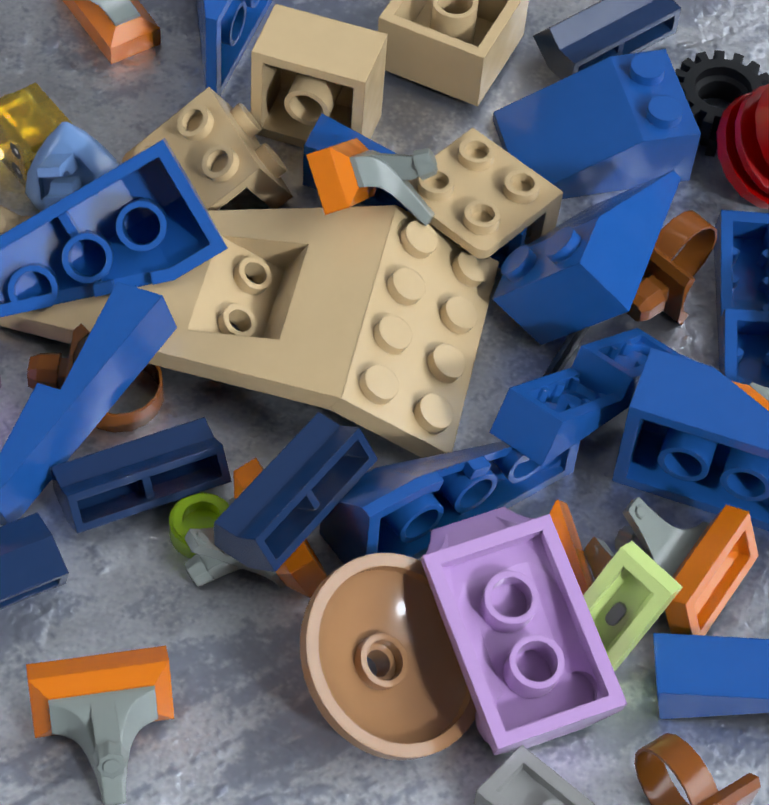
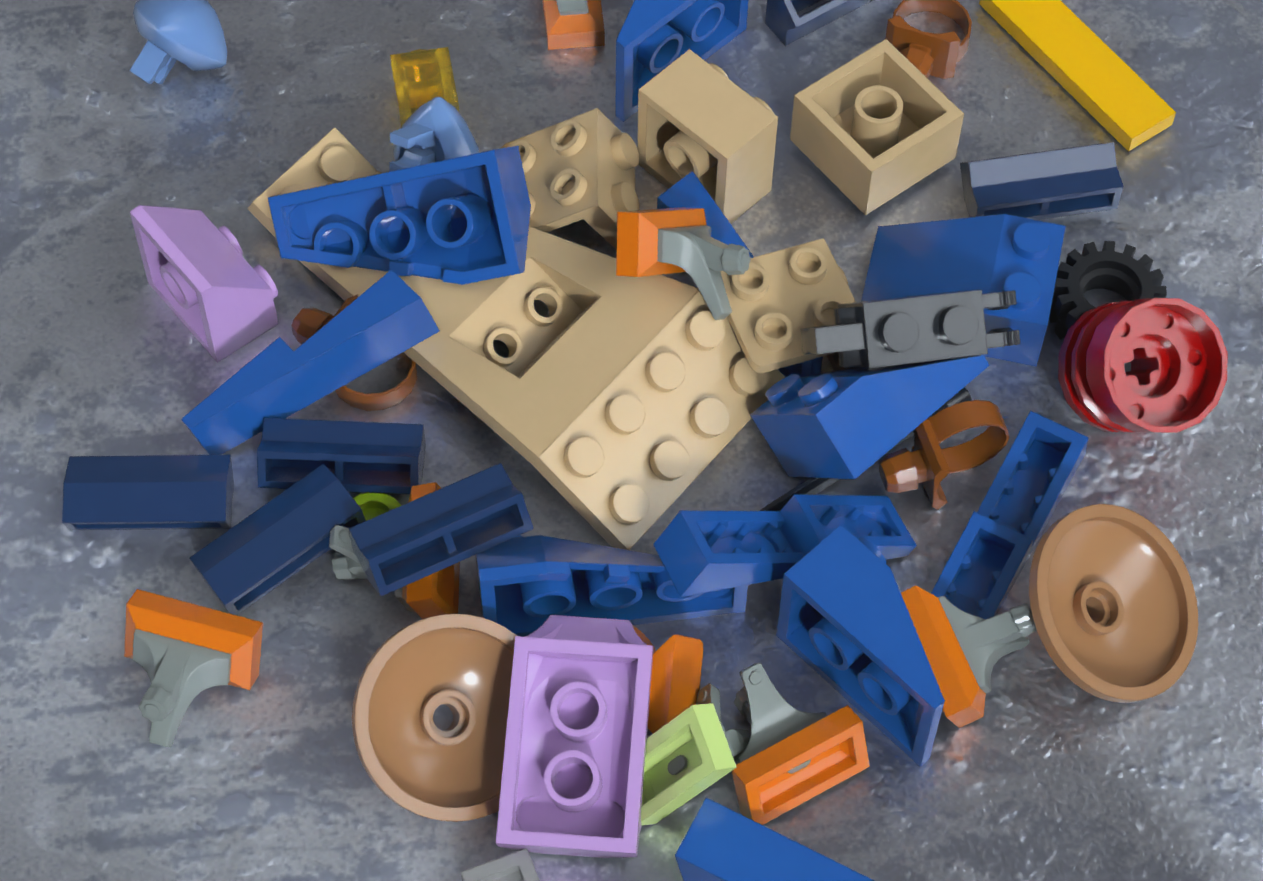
camera: 30 degrees right, 5 degrees up
none -> dark blue piece [189,464,366,615]
none -> hinge [800,290,1021,368]

